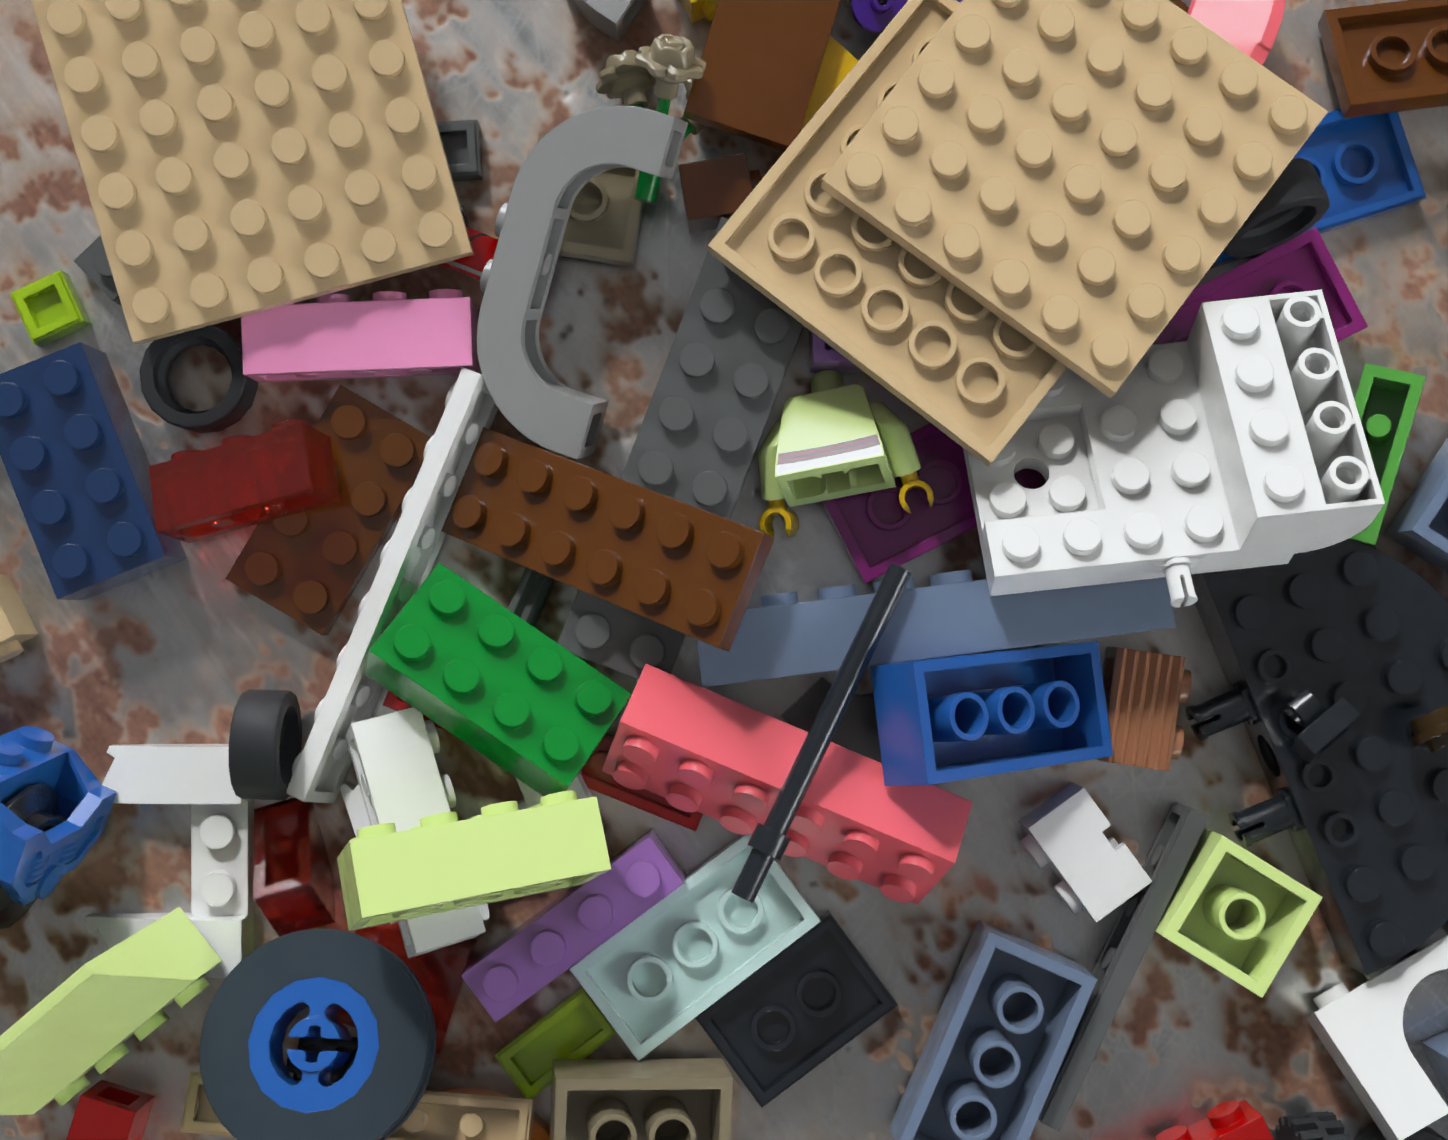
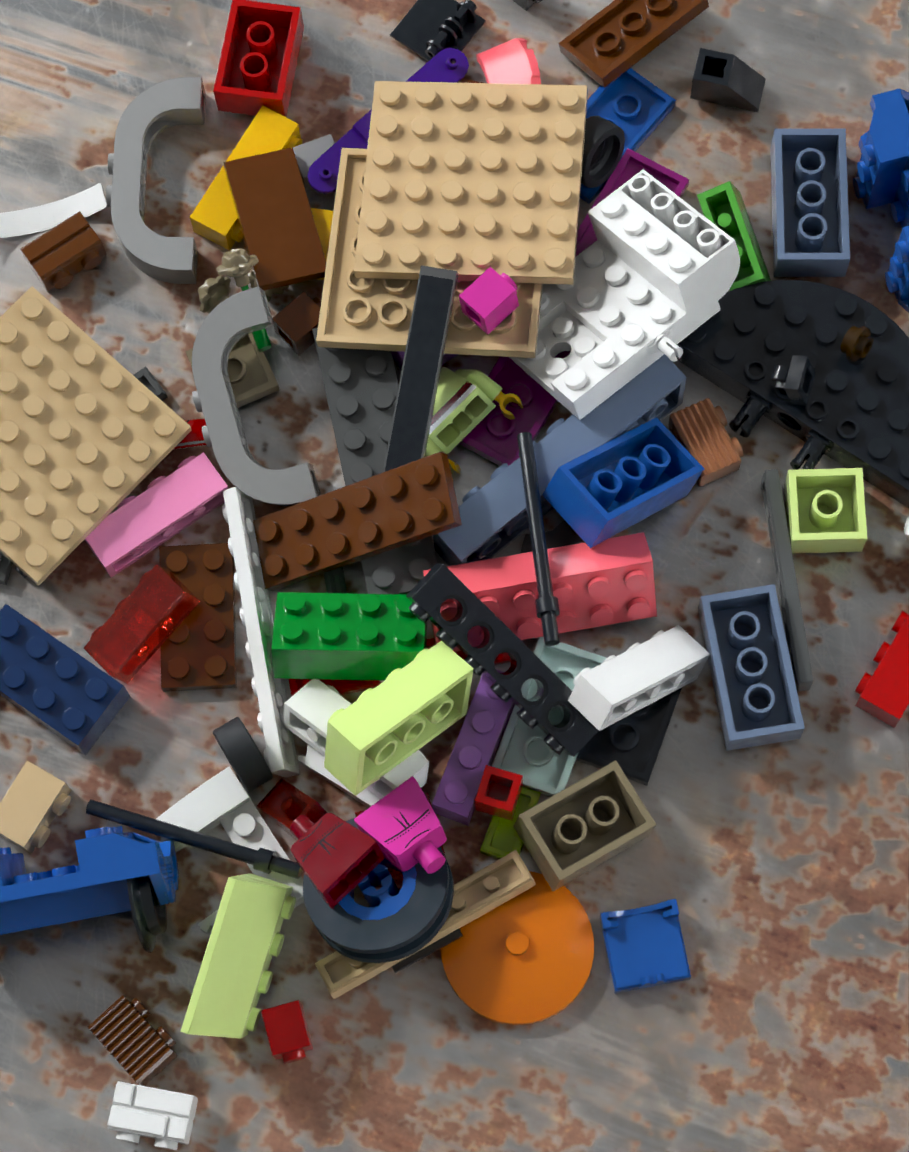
camera: 25 degrees left, 15 degrees down
black tyre [139,325,258,433] -> none
white brick [1018,782,1152,923] -> none
none -> black bar [86,799,302,879]
none -> dark red torso [290,813,385,909]
none -> dark pink torso [354,776,447,874]
none -> black tile [383,265,459,472]
none -> black brick [406,563,599,757]
none -> dark pink brick [459,267,519,335]
none -> red brick [475,765,523,821]
none -> white brick [568,625,710,731]

